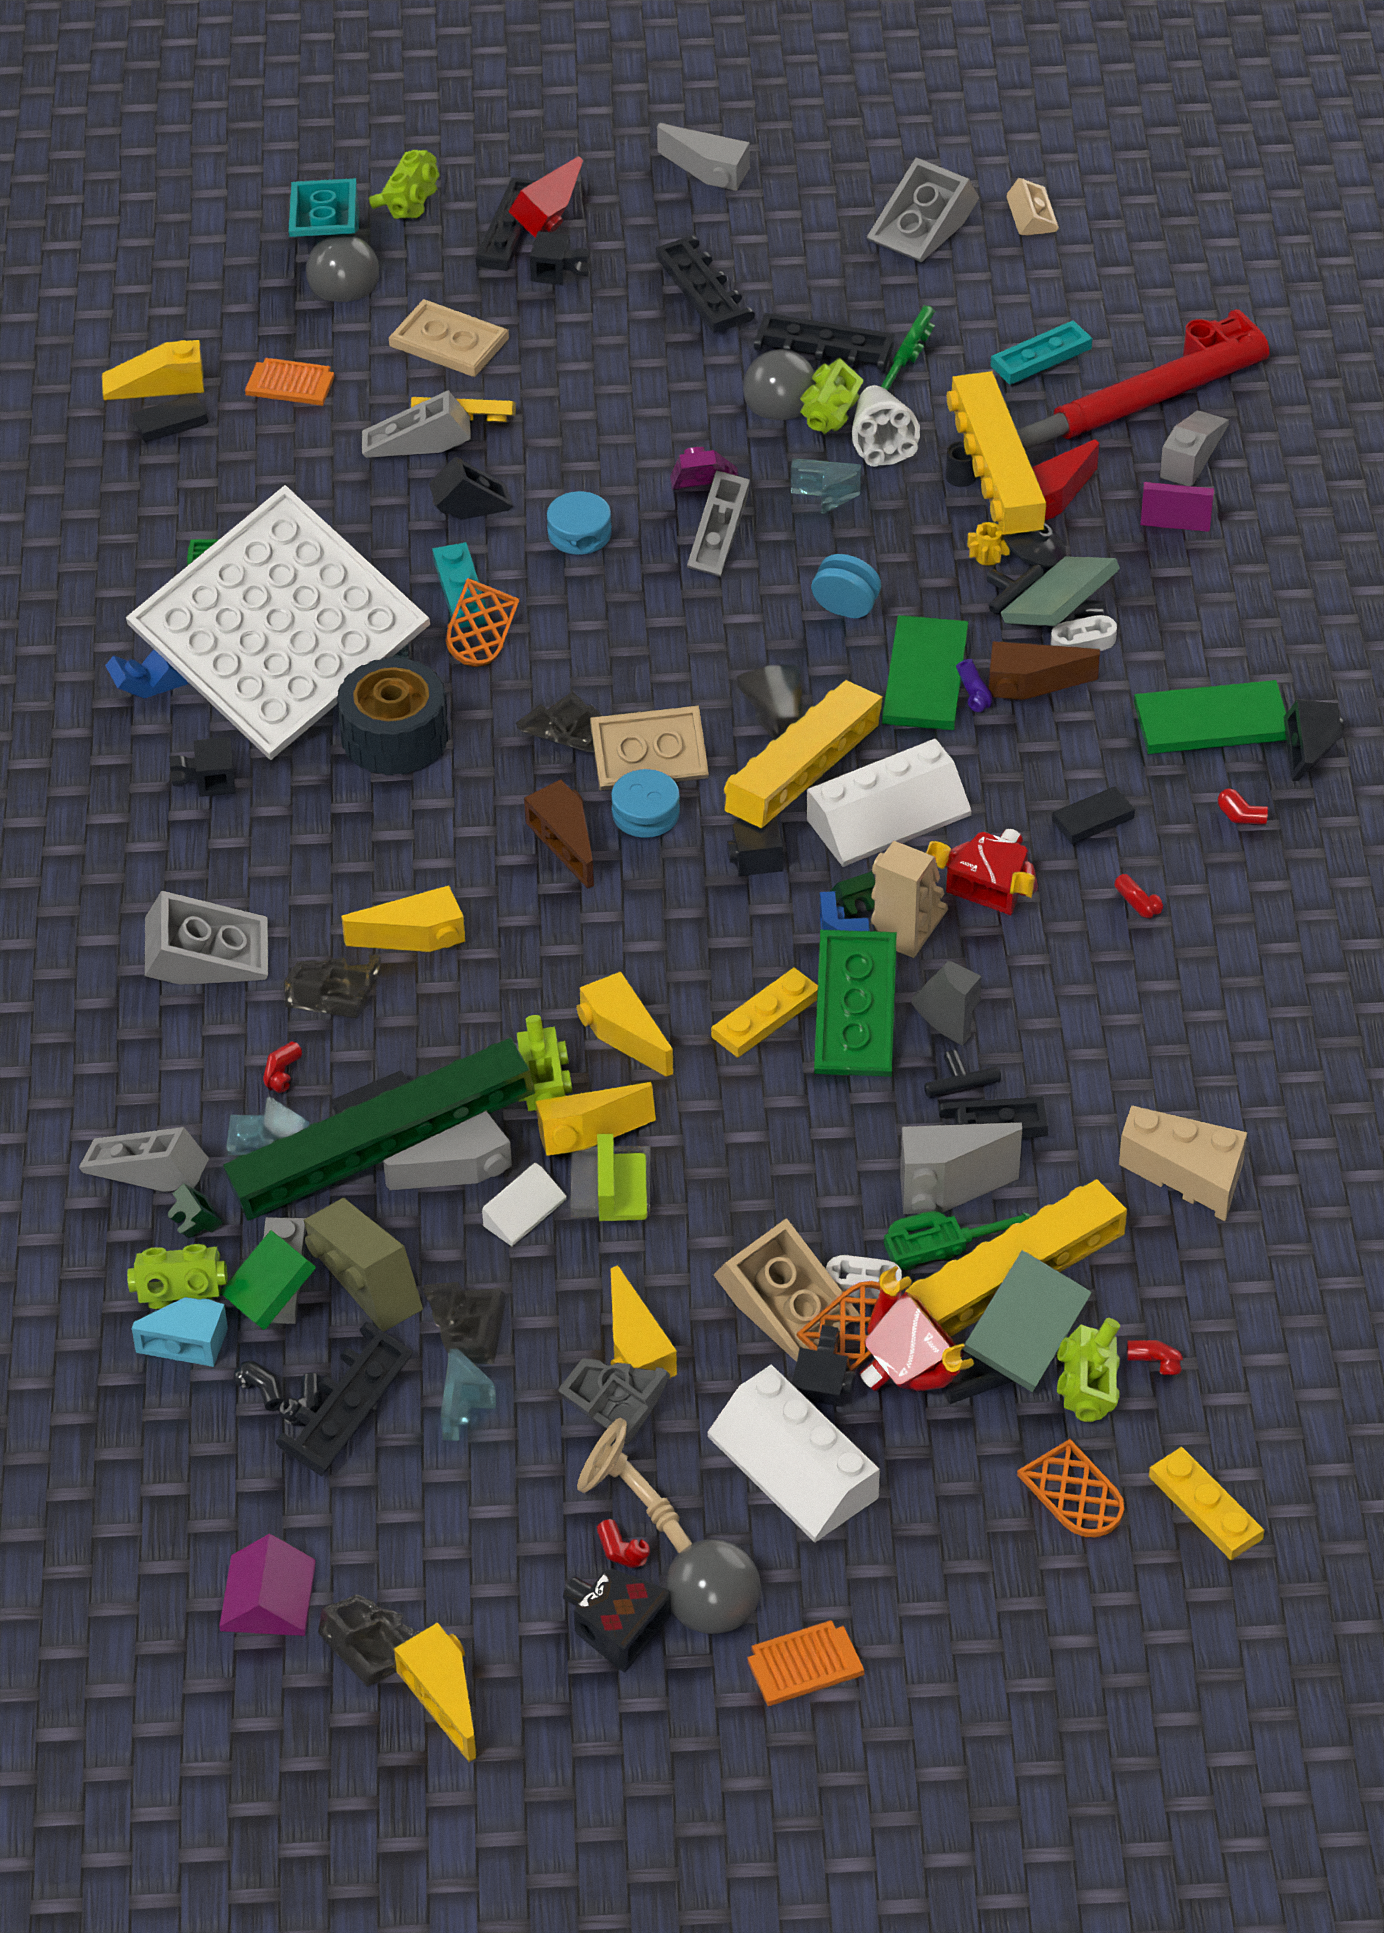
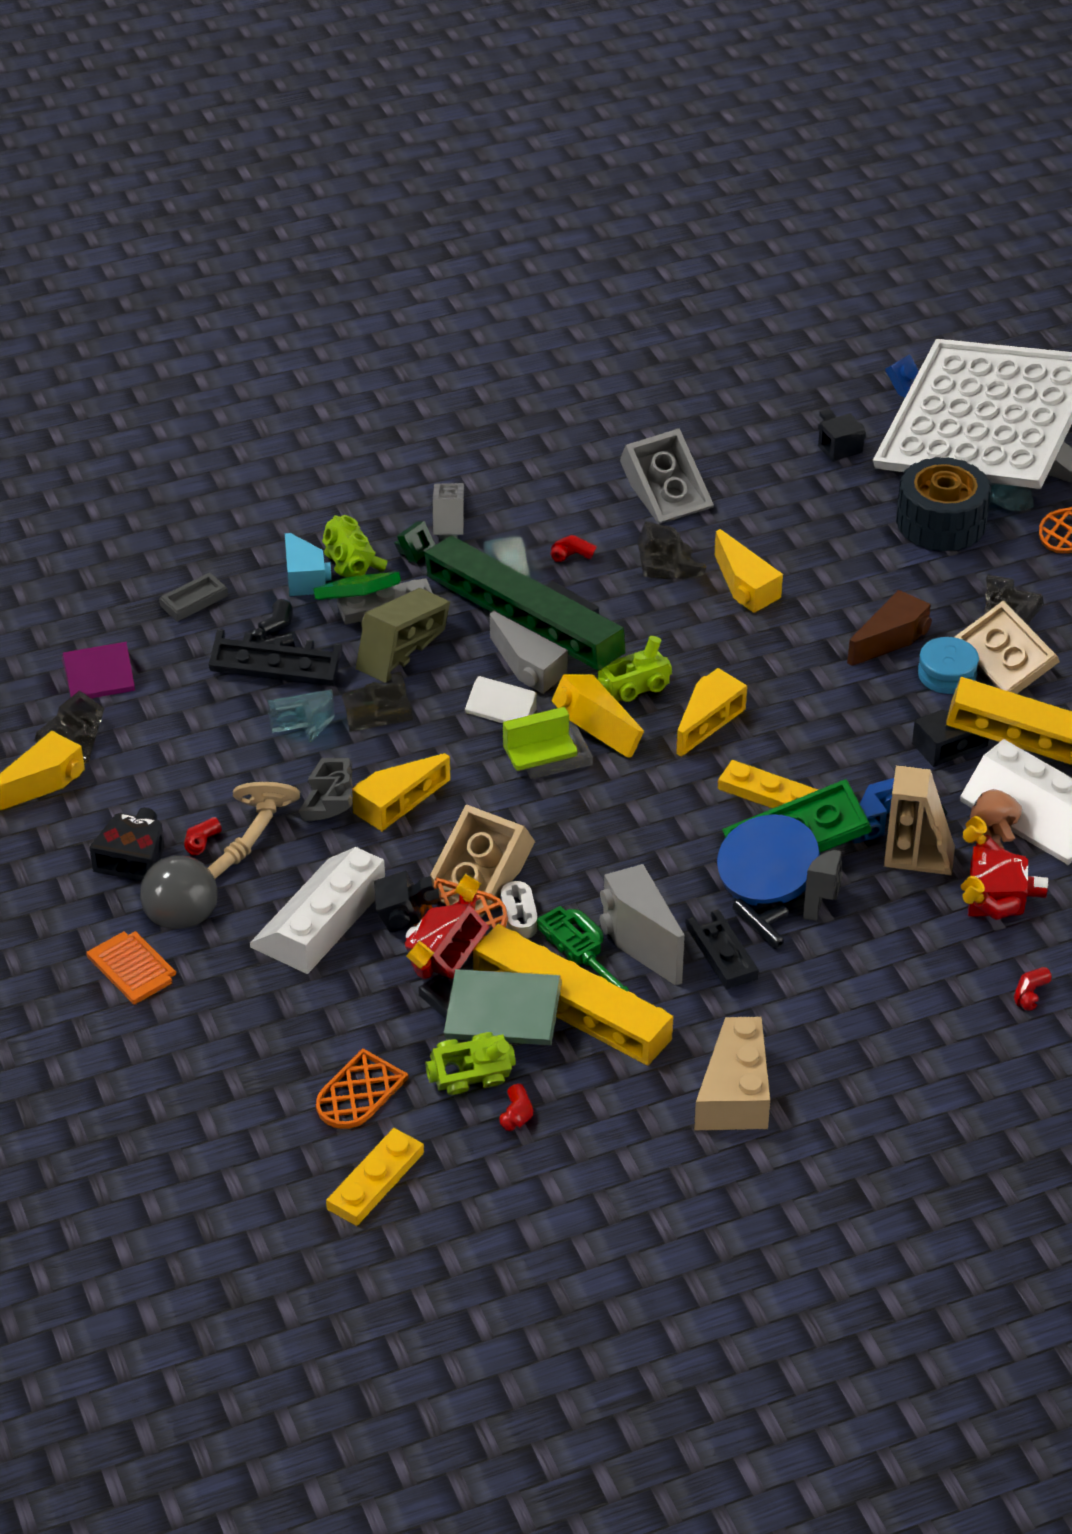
camera: 70 degrees right, 5 degrees down
none -> dark grey tile [159,572,228,622]
none -> blue tile [717,814,820,906]
none -> nougat piece [970,789,1022,849]

